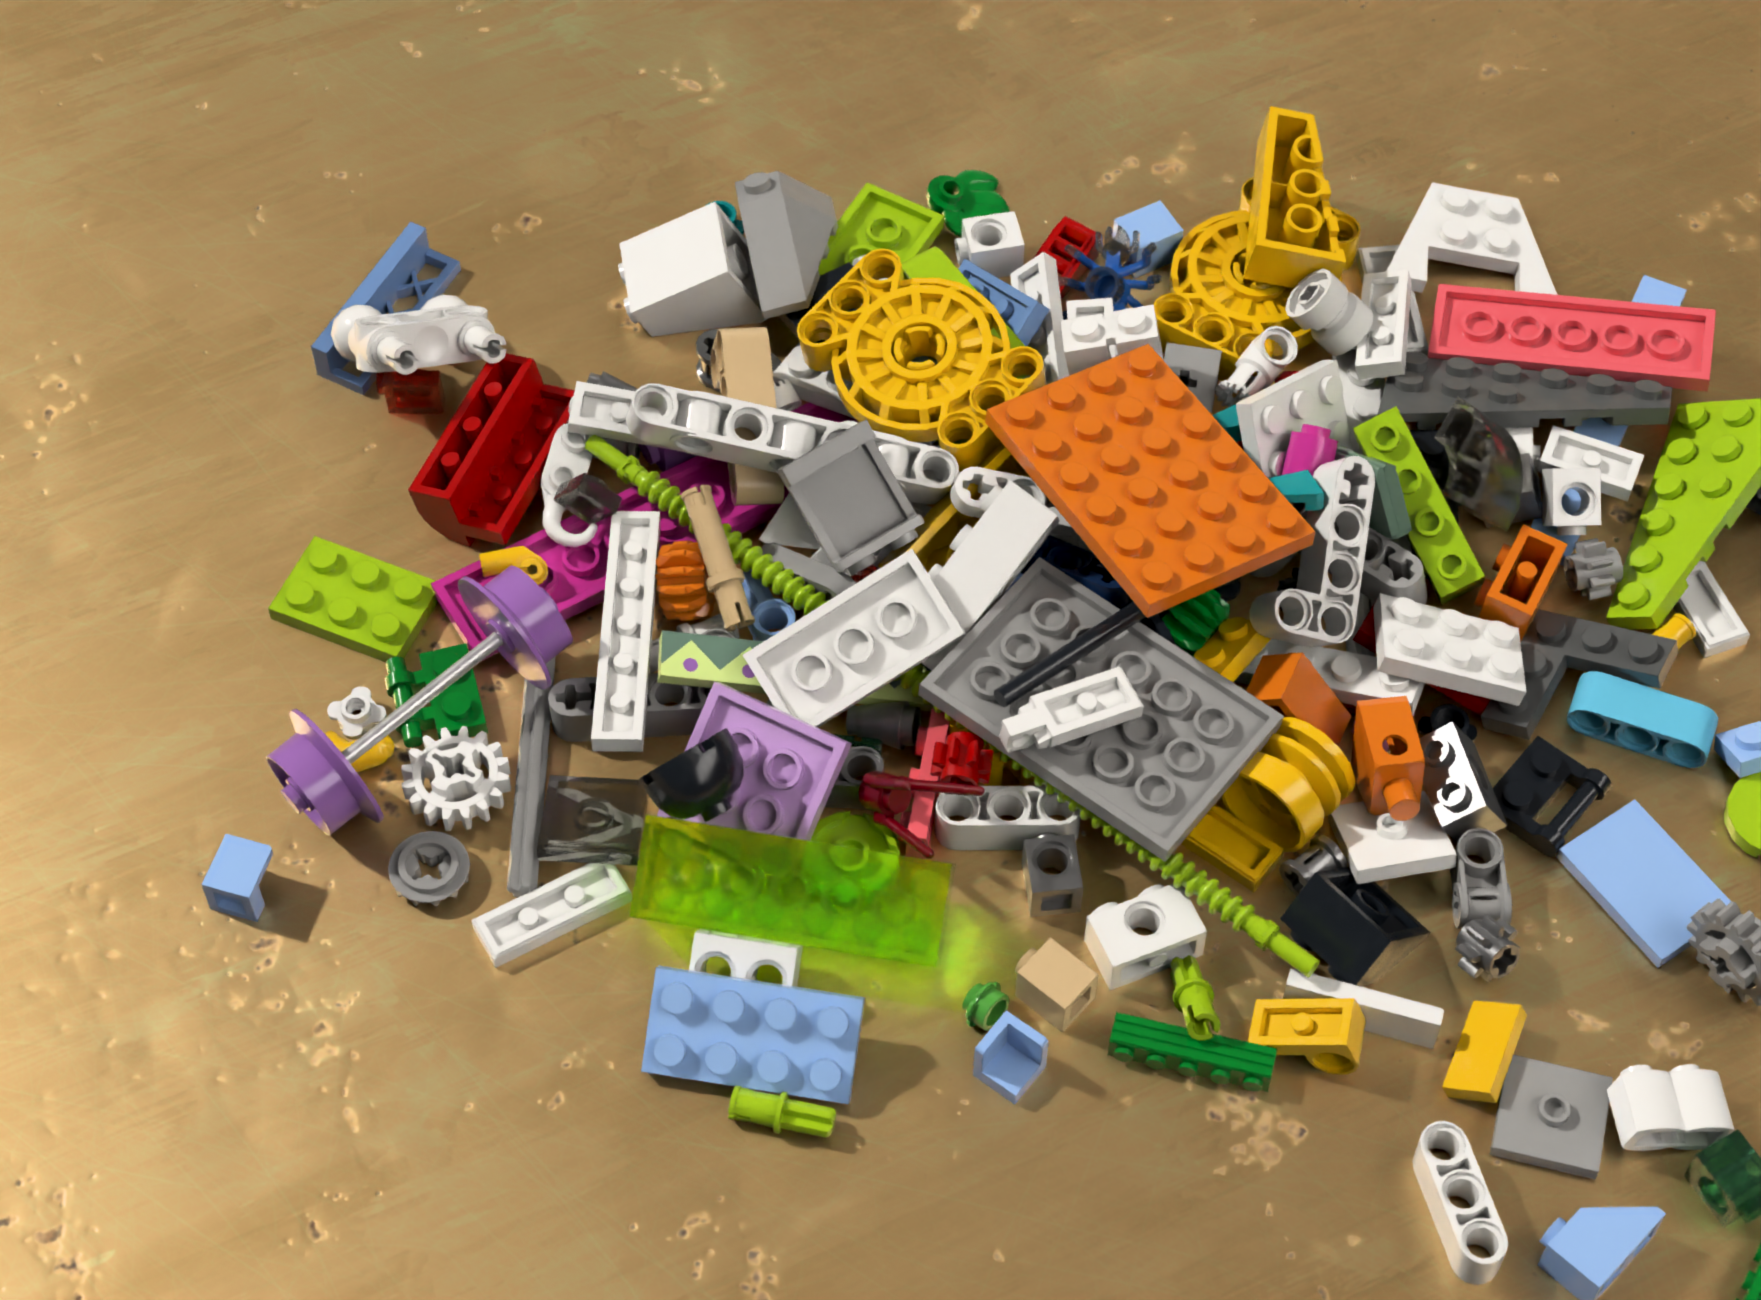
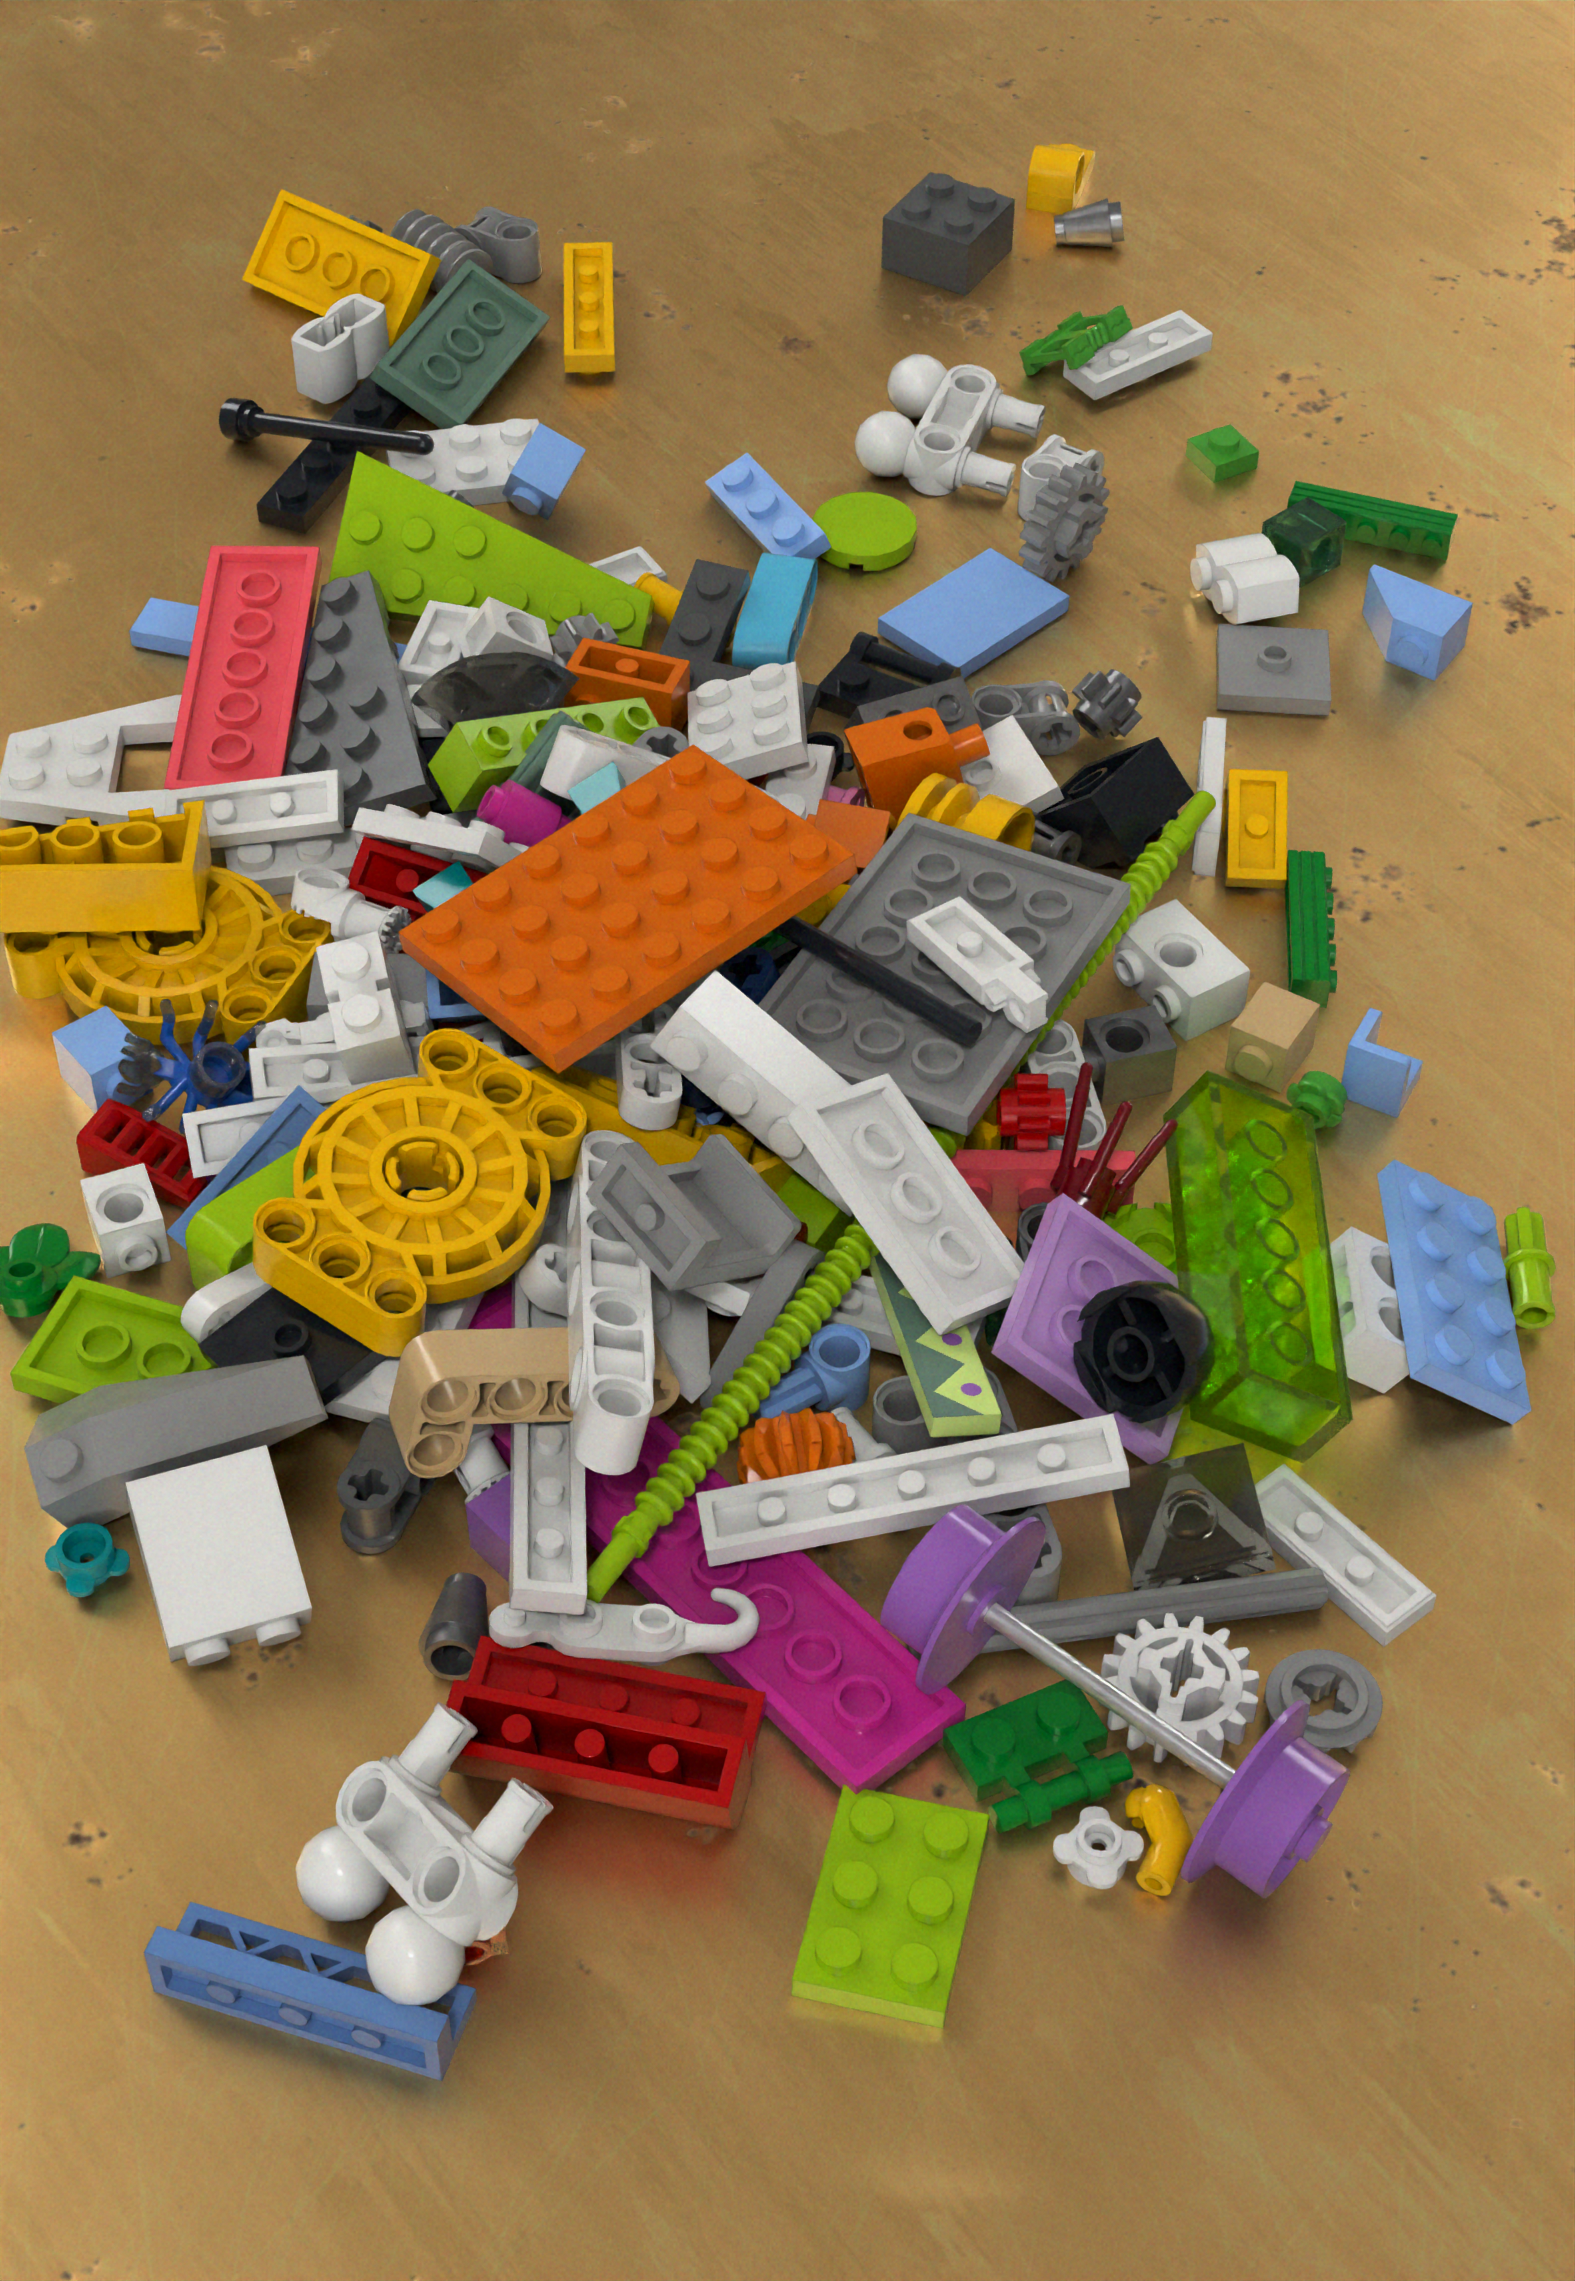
camera: 100 degrees left, 10 degrees down
light blue panel [202,833,273,922] -> none
yellow arm [479,546,548,585] -> none
clear smoke plate [553,473,622,525] -> none
tan pin [681,485,755,632] -> none
lime axle [1170,955,1221,1040] -> none
white wheel [1285,269,1373,356] -> none
white beam [1412,1121,1508,1285] -> none
yellow tile [1442,1000,1527,1103] -> none

